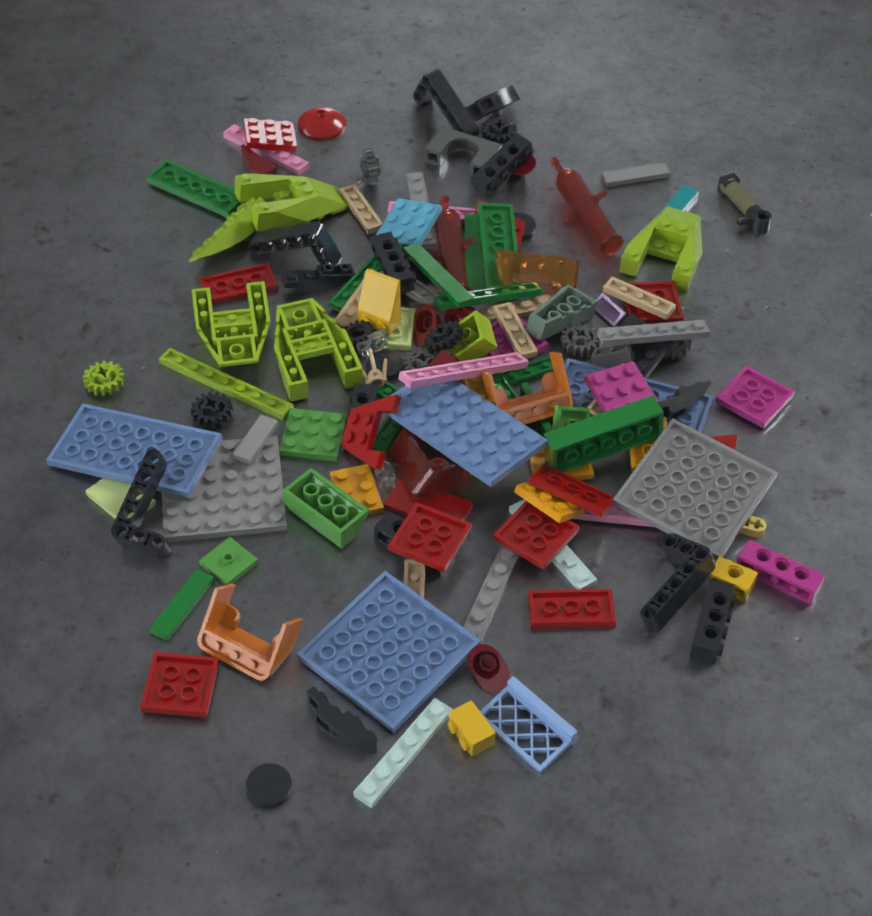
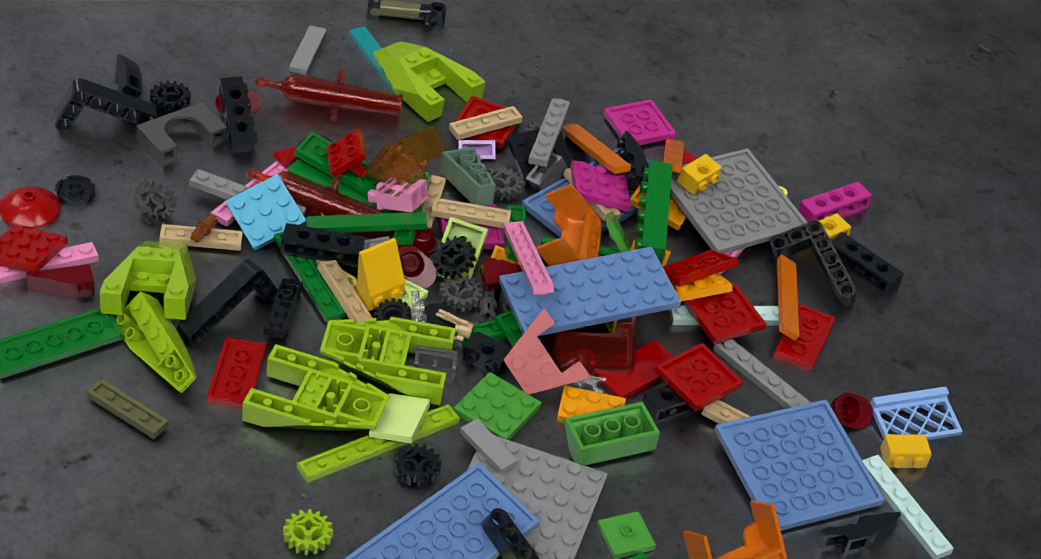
camera: 70 degrees left, 5 degrees down
none -> black tile [55,175,95,206]
none -> olive plate [86,378,169,439]
none -> dark orange axle [190,214,218,243]
none -> red plate [327,129,367,178]
none -> bright pink hips [368,178,428,212]
none -> yellowish green tile [369,393,430,443]
none -> dark grey hinge [414,345,458,382]
none -> orange tile [562,123,631,174]
none -> orange tile [663,138,684,173]
none -> yellow brick [677,154,722,195]
none -> orange tile [777,254,799,341]

